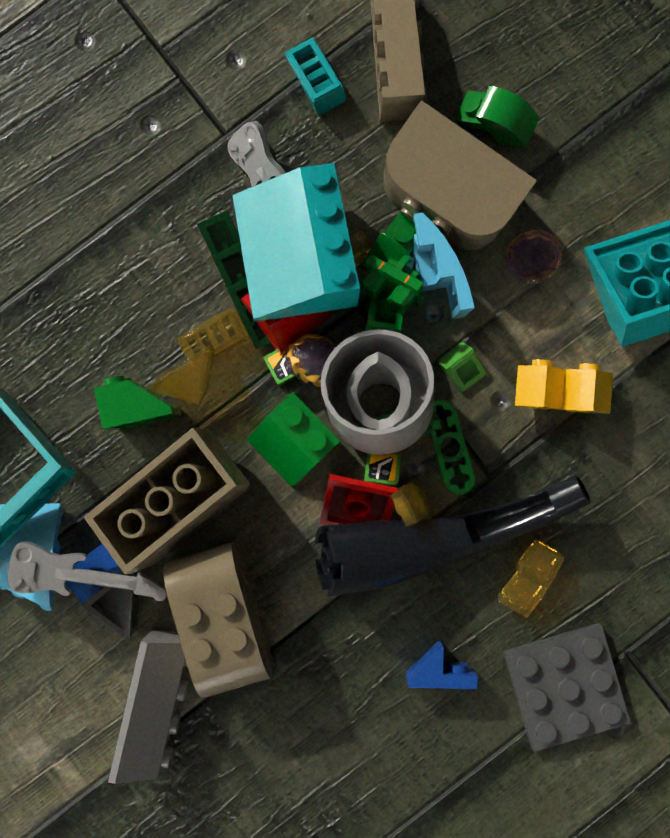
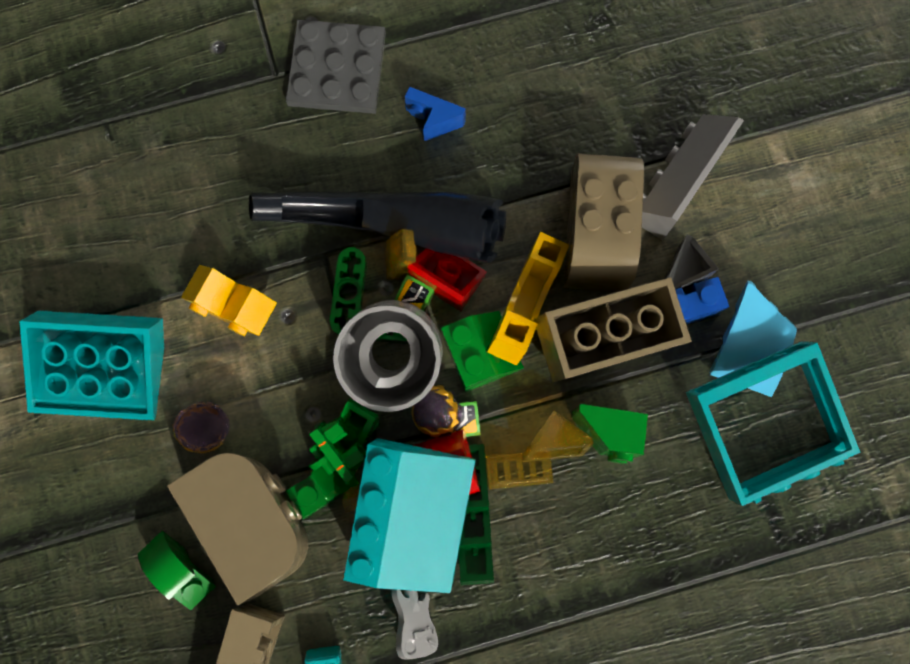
camera: 155 degrees left, 10 degrees down
light grey piece [8,541,167,601] -> none
medium azure slope [413,212,475,320] -> none
bright green slope [438,342,488,393] -> none
clear yellow slope [498,539,564,618] -> none
none -> yellow arch [487,232,569,366]

